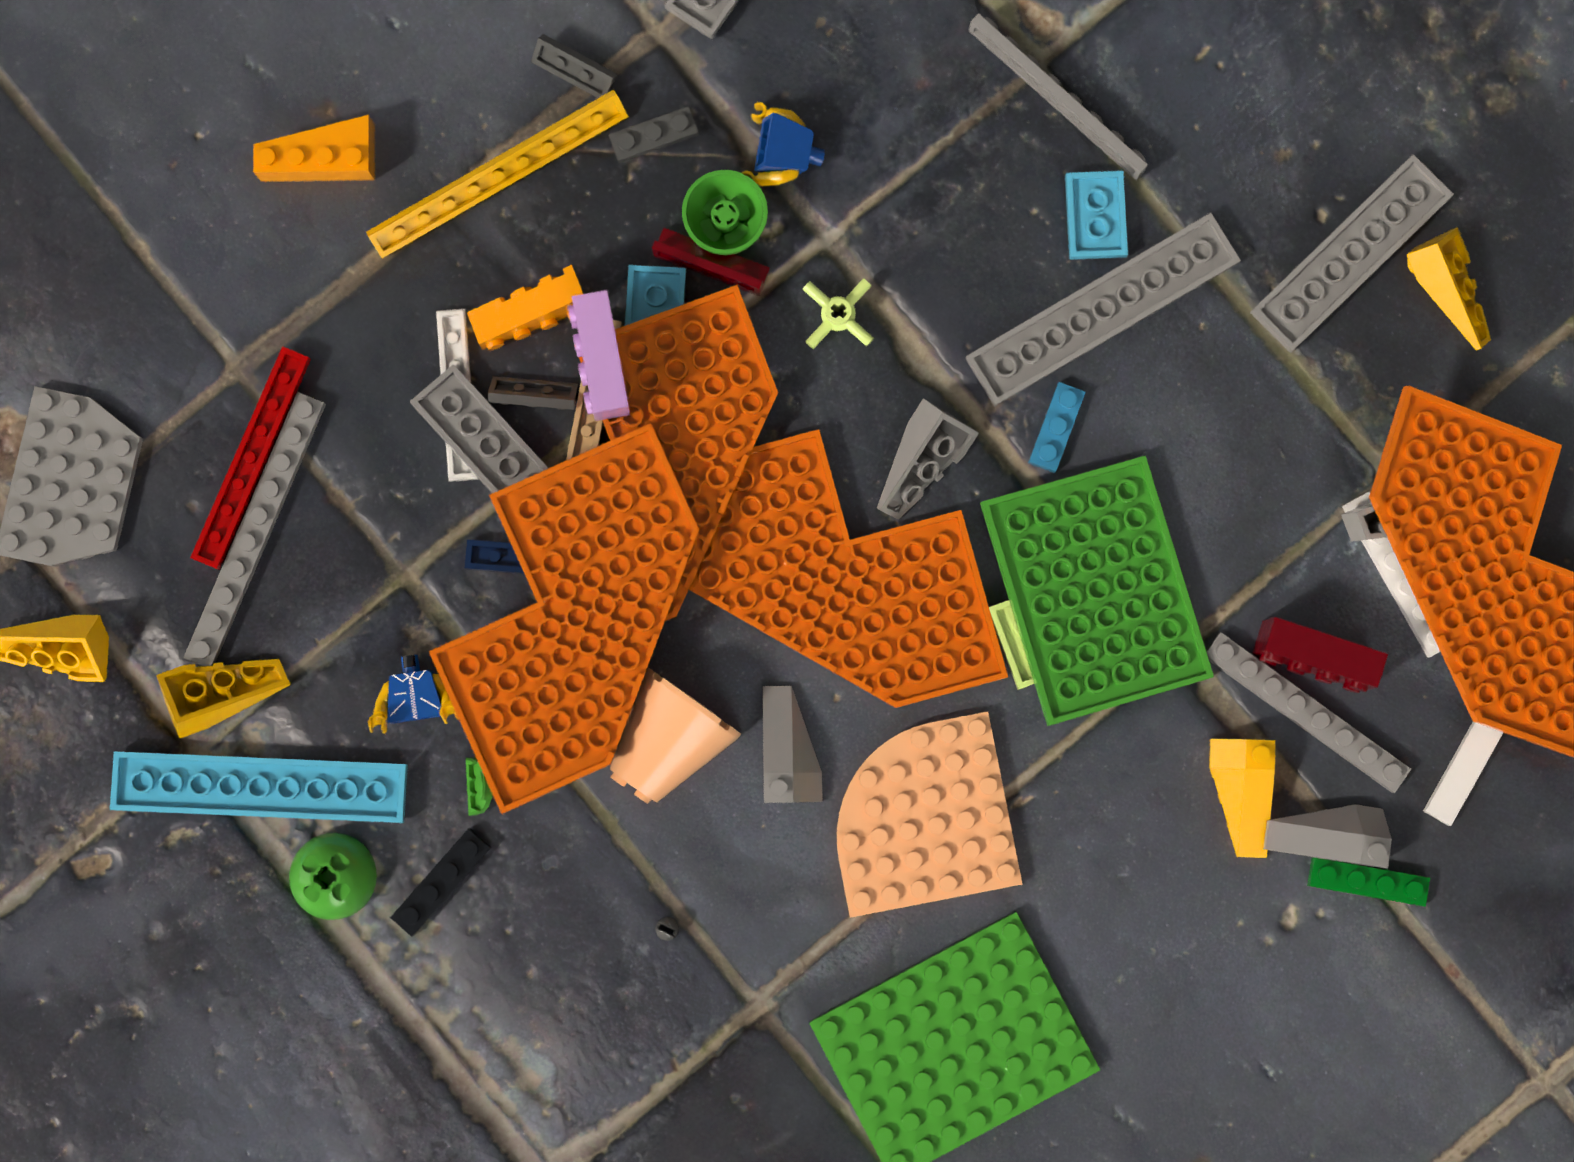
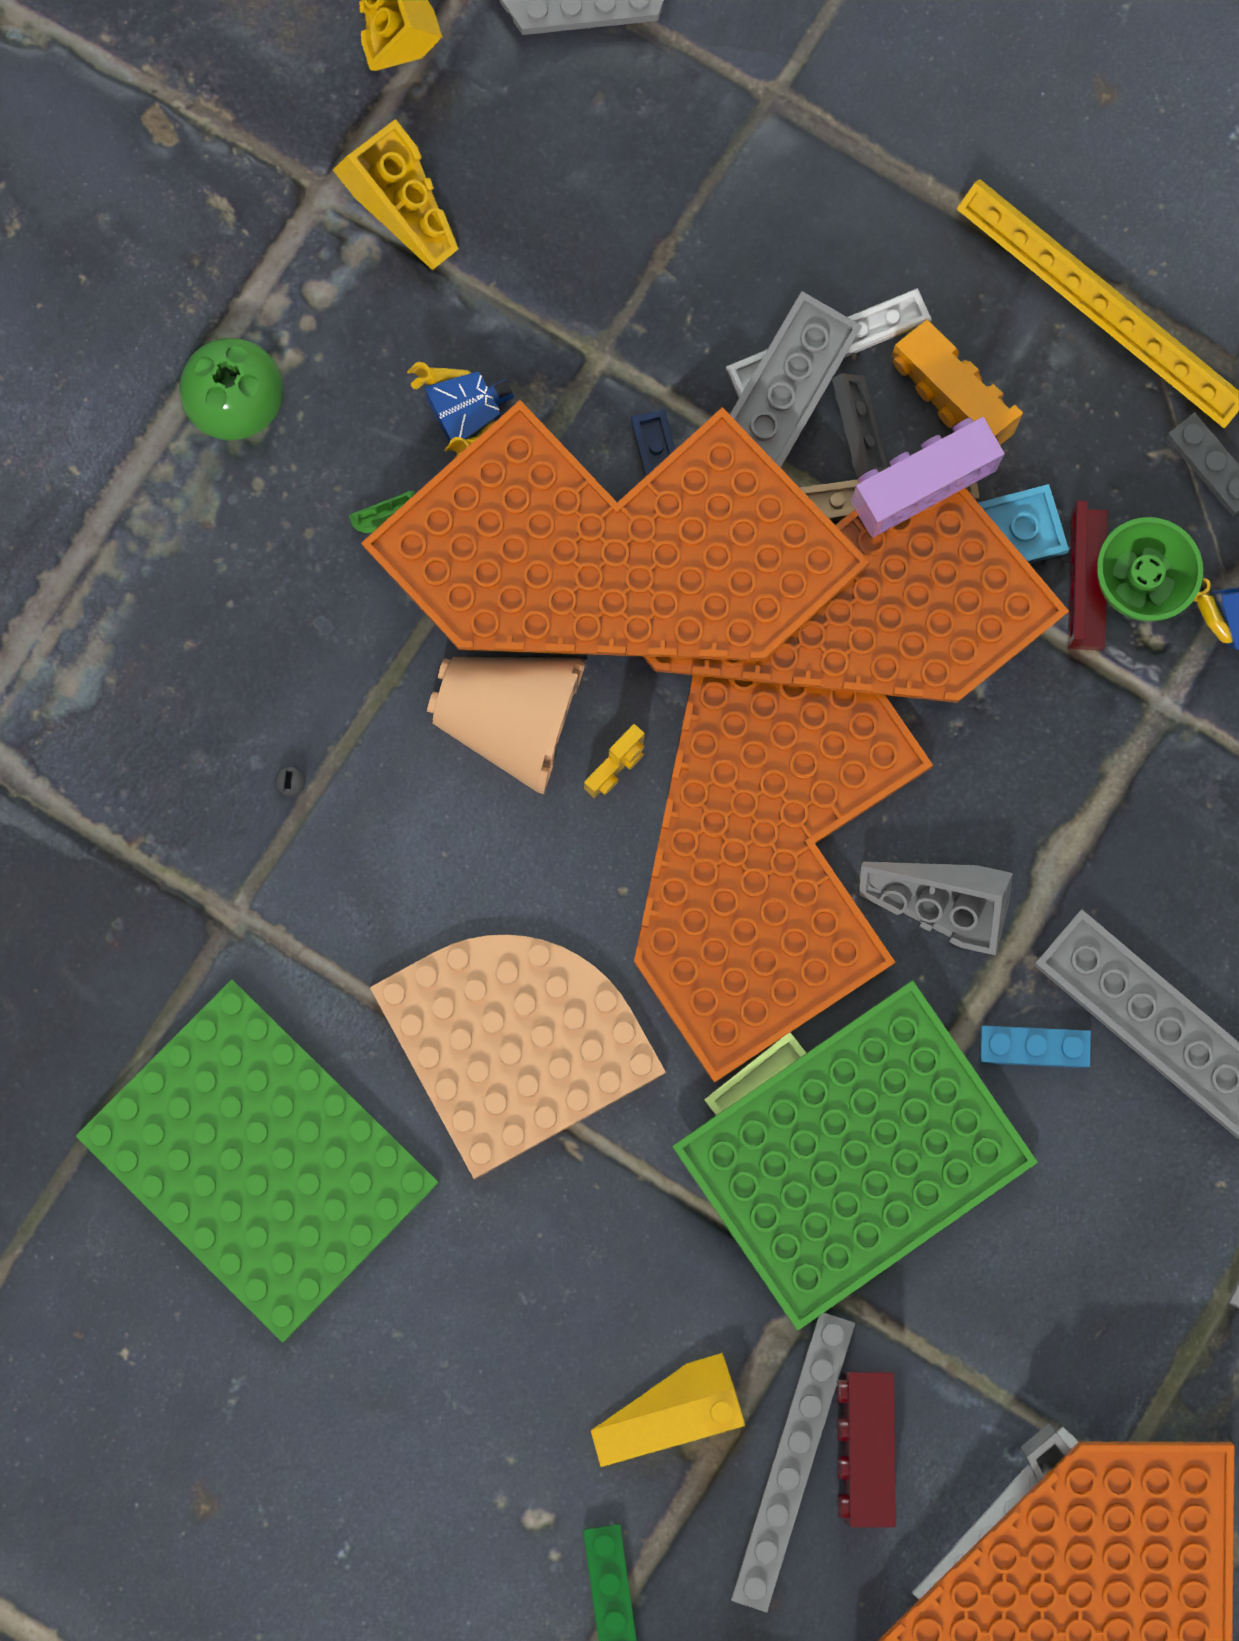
camera: 70 degrees right, 5 degrees down
medium azure plate [110,751,408,823] -> none
light grey plate [183,392,326,666] -> none
red plate [190,346,311,570] -> none
light orange wedge [253,115,375,182] -> none
black plate [390,828,491,937] -> none
light grey wedge [763,686,823,803] -> none
yellowish green bar [803,278,874,349] -> none
light grey wedge [1263,804,1392,869] -> none
none -> yellow plate [584,724,645,798]

